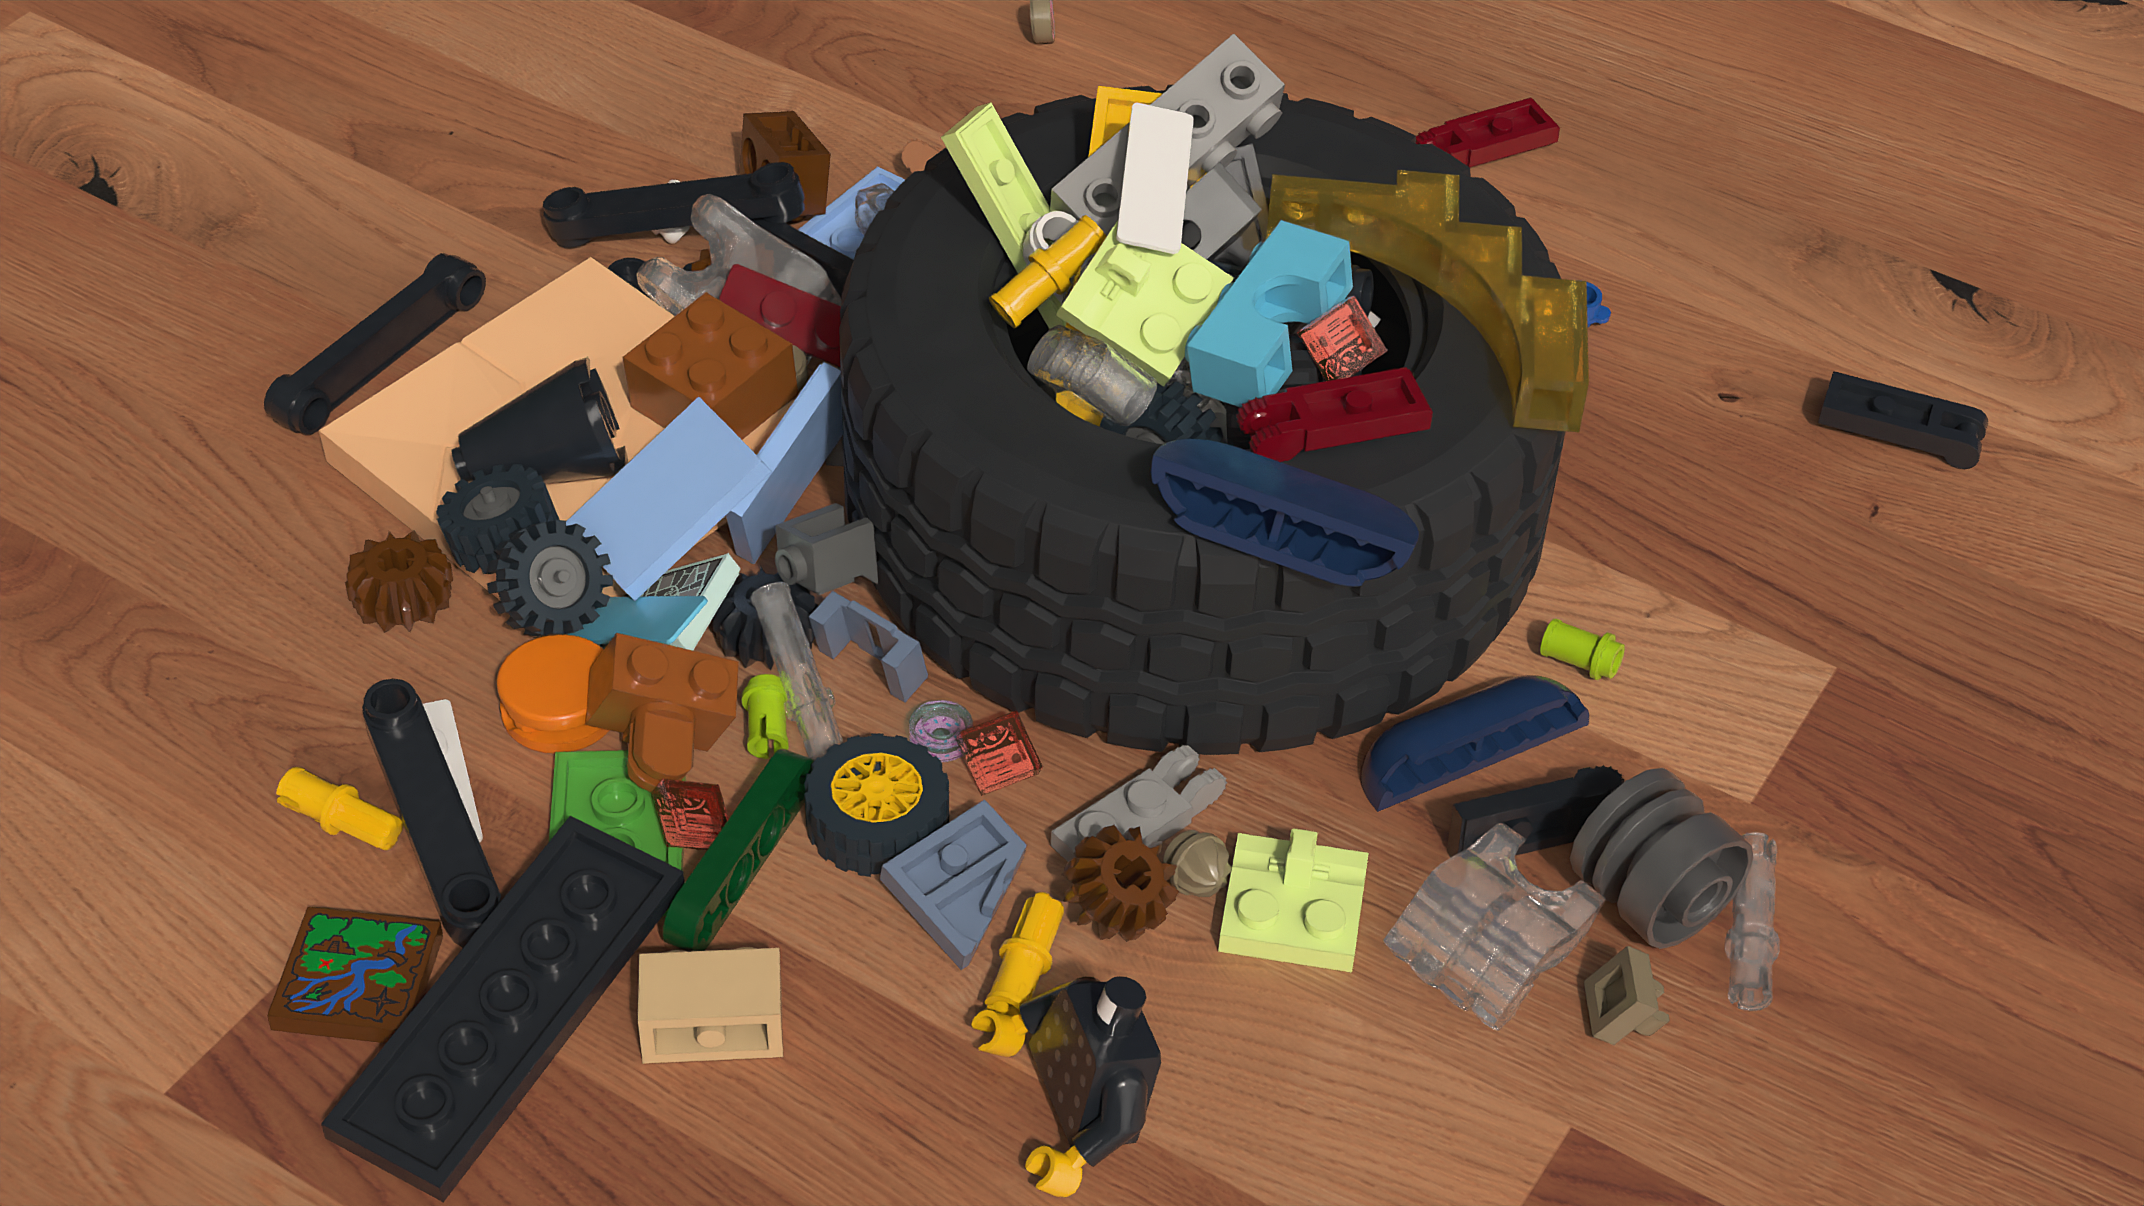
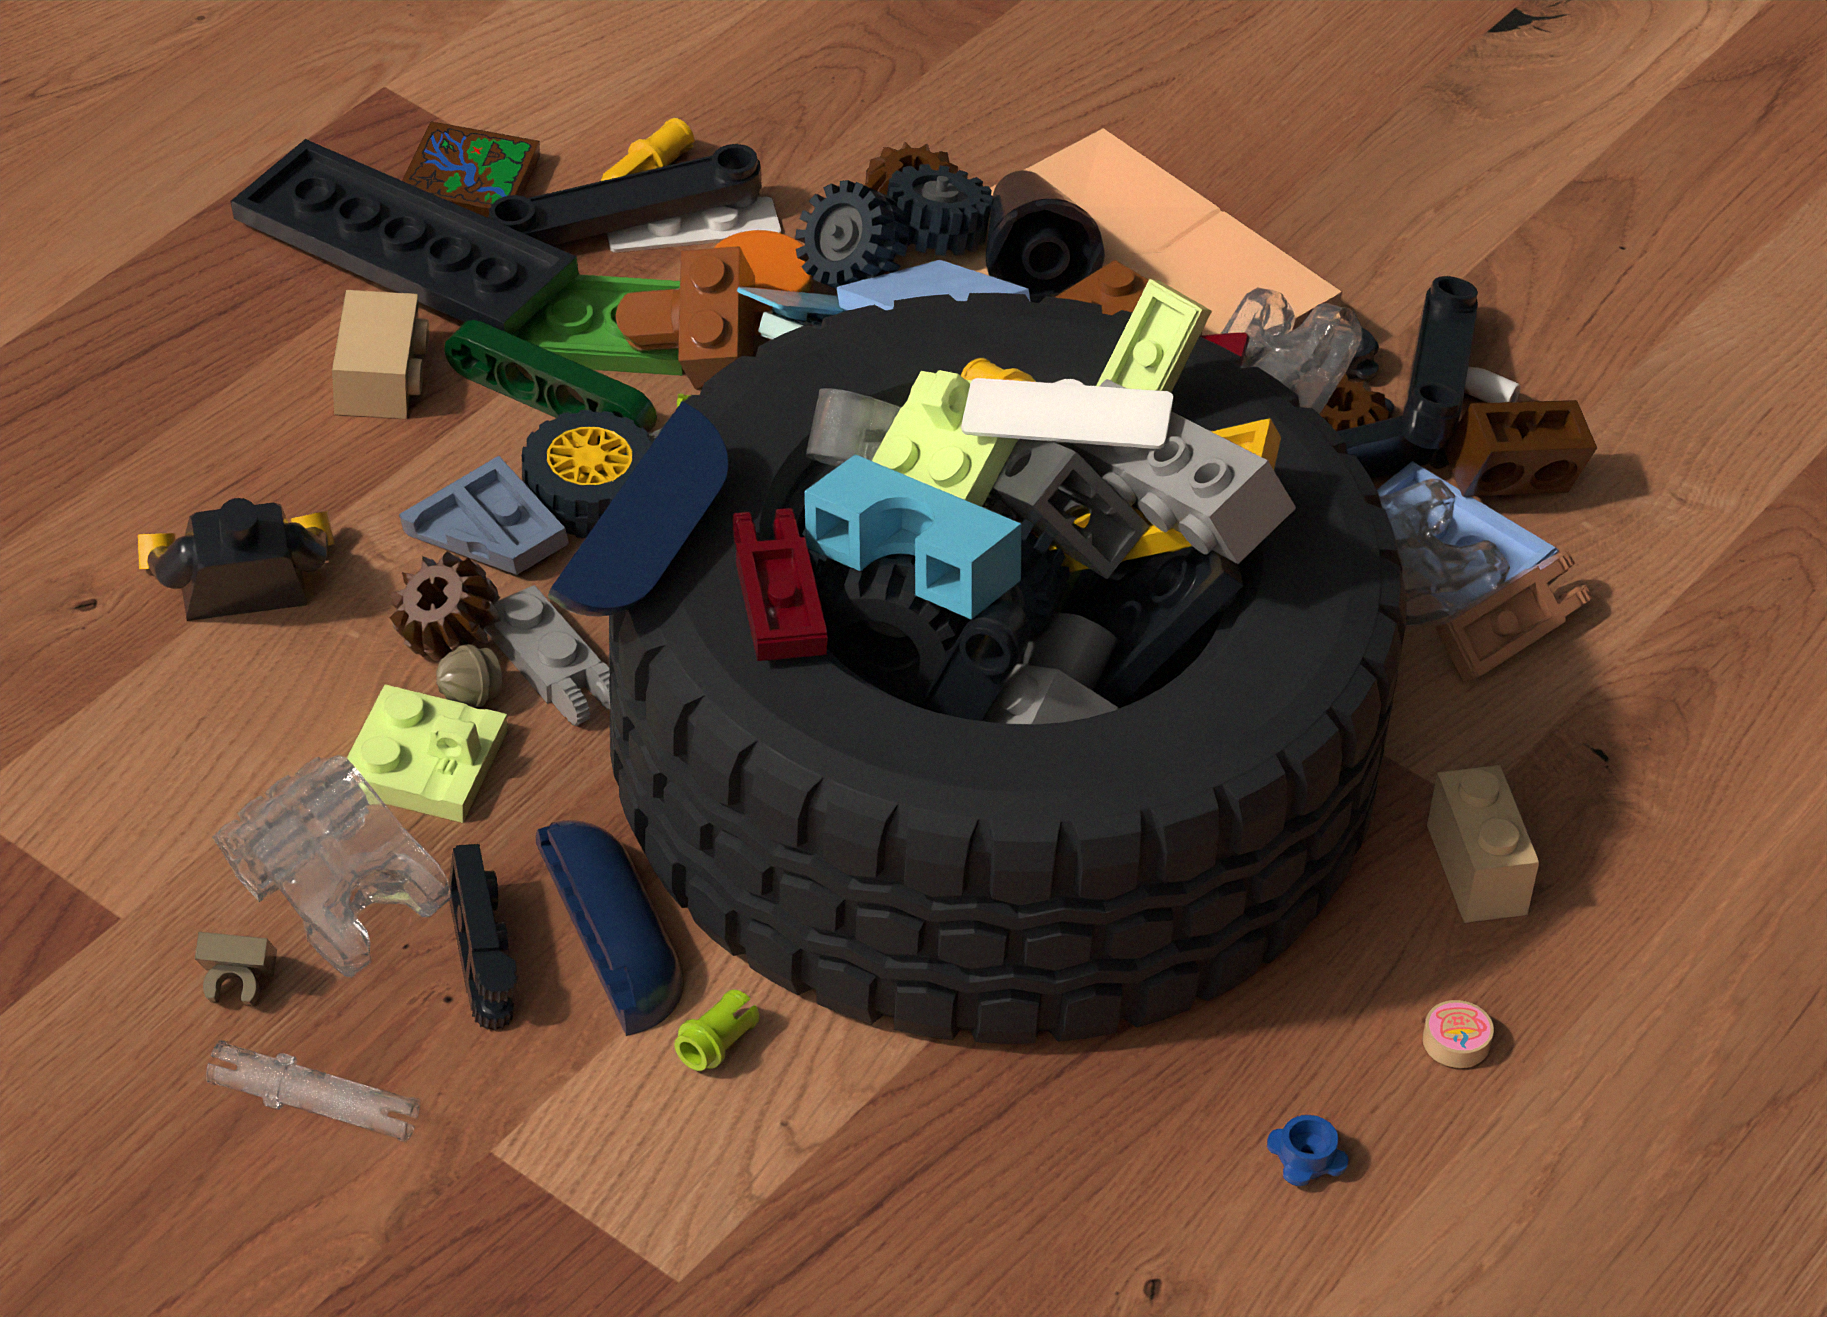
camera: 95 degrees right, 0 degrees up
black piece [264,253,486,435] -> none
clear red tile [652,779,729,850] -> none
yellow axle [985,892,1064,1016] -> none
clear yellow arch [1266,170,1589,433] -> none
clear red tile [1297,296,1387,381] -> none
dark red hinge [1416,97,1560,168] -> none
flat silver wheel [1570,768,1754,949] -> none

